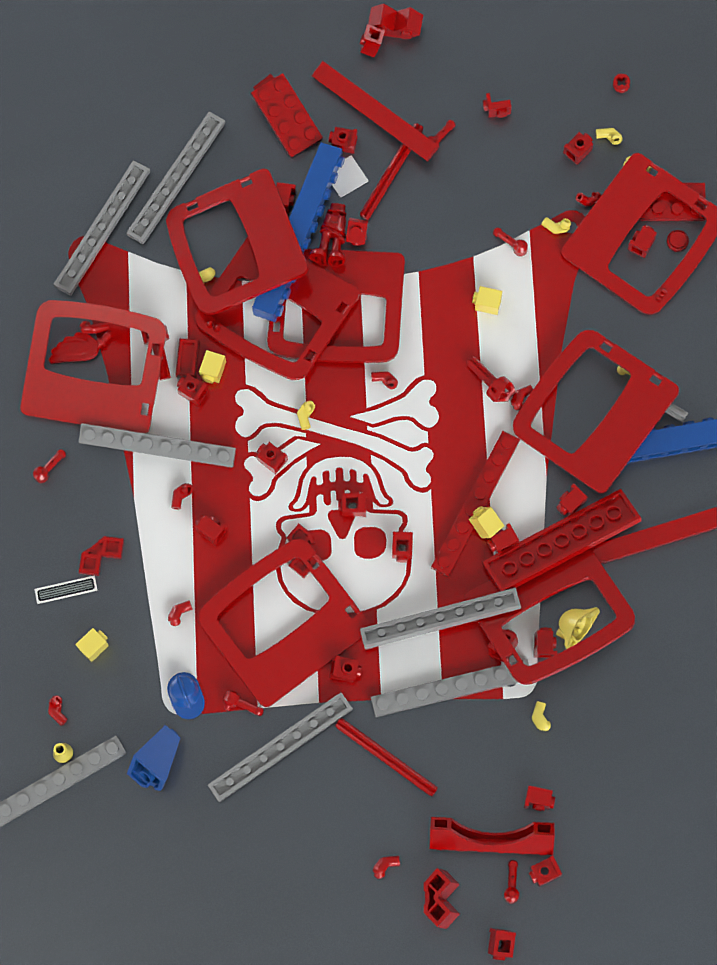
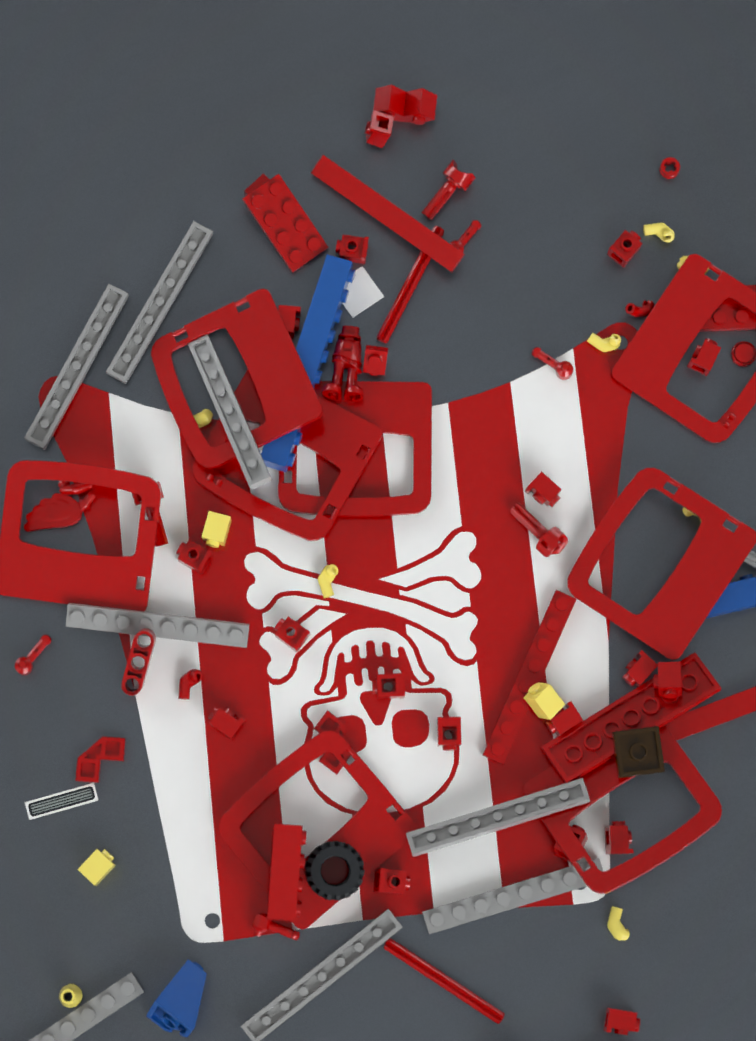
camera: 15 degrees left, 5 degrees up
red arm [48,695,68,726] -> none
blue piece [167,672,205,719] -> none
red arm [168,600,193,626] -> none
red tile [176,338,199,378] -> none
red arm [371,371,398,389] -> none
light yellow brick [472,286,502,315] -> none
red bracket [482,93,512,118] -> none
red arm [511,385,533,411] -> none
light yellow hat [556,607,600,649] -> none
none -> red beam [121,628,156,696]
none -> light grey plate [188,334,272,490]
none -> red brick [266,823,307,921]
none -> black tyre [305,841,365,901]
none -> red piece [421,160,476,221]
none -> red brick [525,471,562,507]
none -> dark brown tile [612,726,665,778]
none -> red brick [653,661,682,699]

